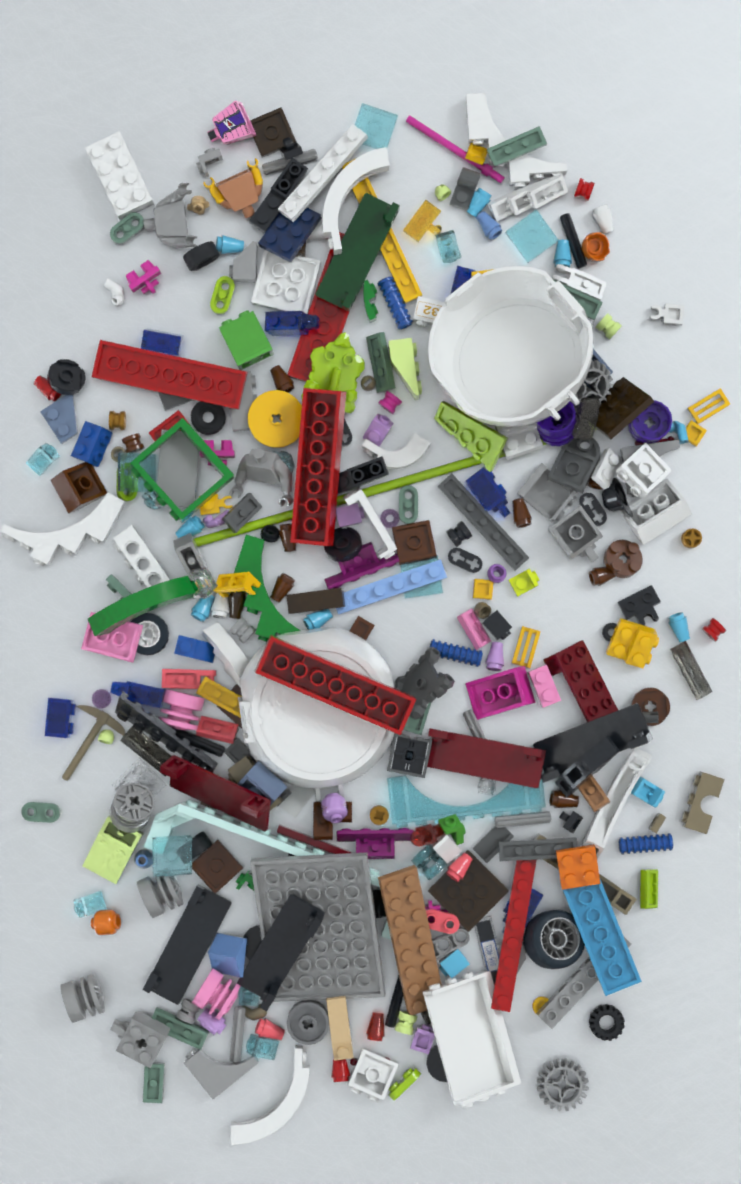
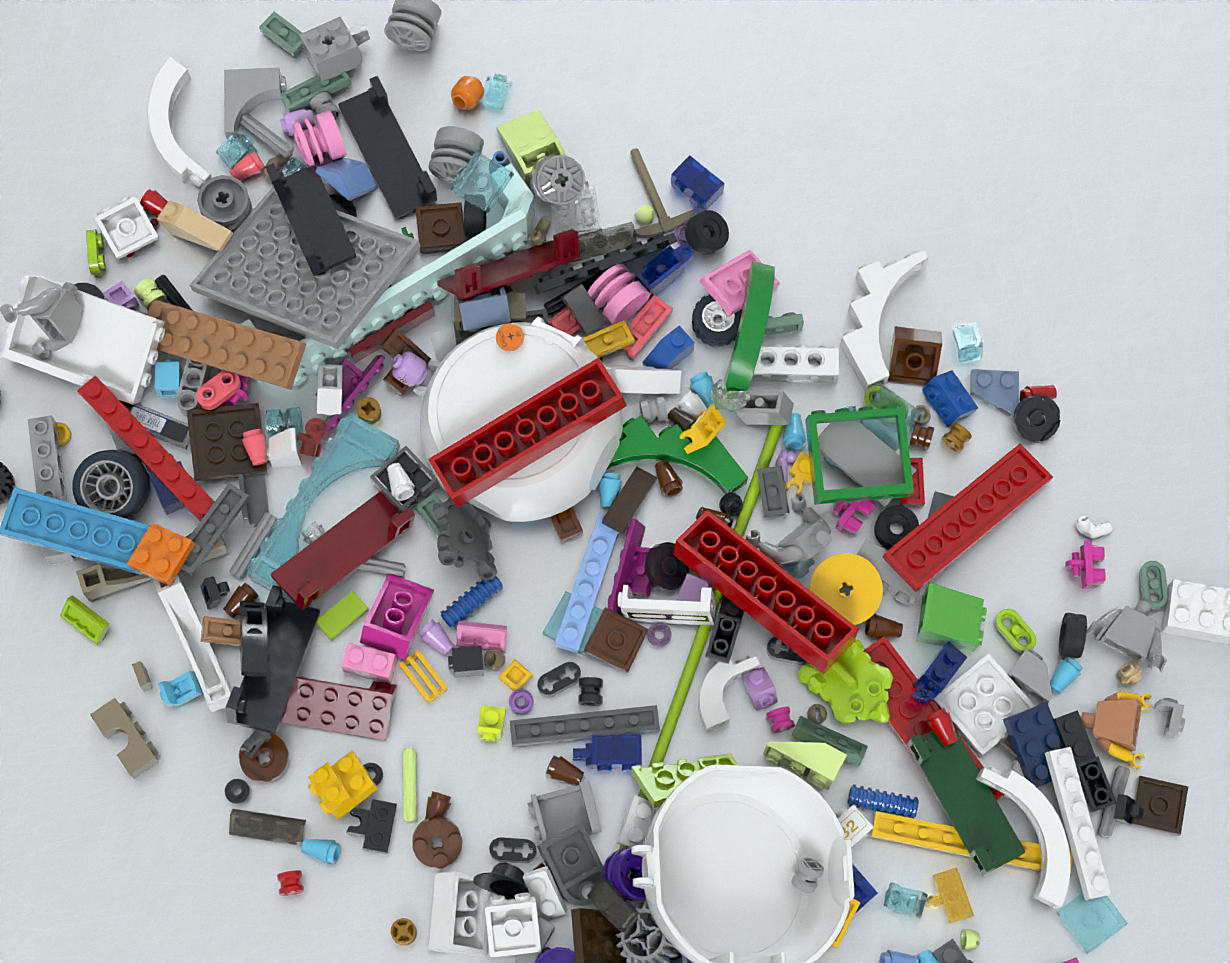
camera: 125 degrees right, 15 degrees down
sand green plate [21,802,61,823] -> none
clear blue hinge [141,328,184,355] -> none
torso [207,101,256,145] -> none
green slope [363,280,379,323] -> none
clear red cone [366,1012,385,1041] -> none
sand green plate [399,485,418,524] -> none
bright green bracket [438,814,466,845] -> none
light grey hinge [548,505,603,562] -> none
blue piece [619,833,673,855] -> none
none -> light grey torso [0,282,83,359]
none -> black plate [225,779,250,804]
none -> white slope [317,364,342,416]
none -> lime tile [317,591,369,641]
none -> white cone [387,463,415,501]
none -> yellowish green axle [402,748,417,822]
none -> orange piece [496,324,524,351]
none -> dark tan arm [530,217,551,246]
none -> dark grey tile [561,284,607,336]
none -> black tyre [685,210,729,255]
none -> light grey wheel [791,857,824,893]
none -> red cone [927,708,958,747]

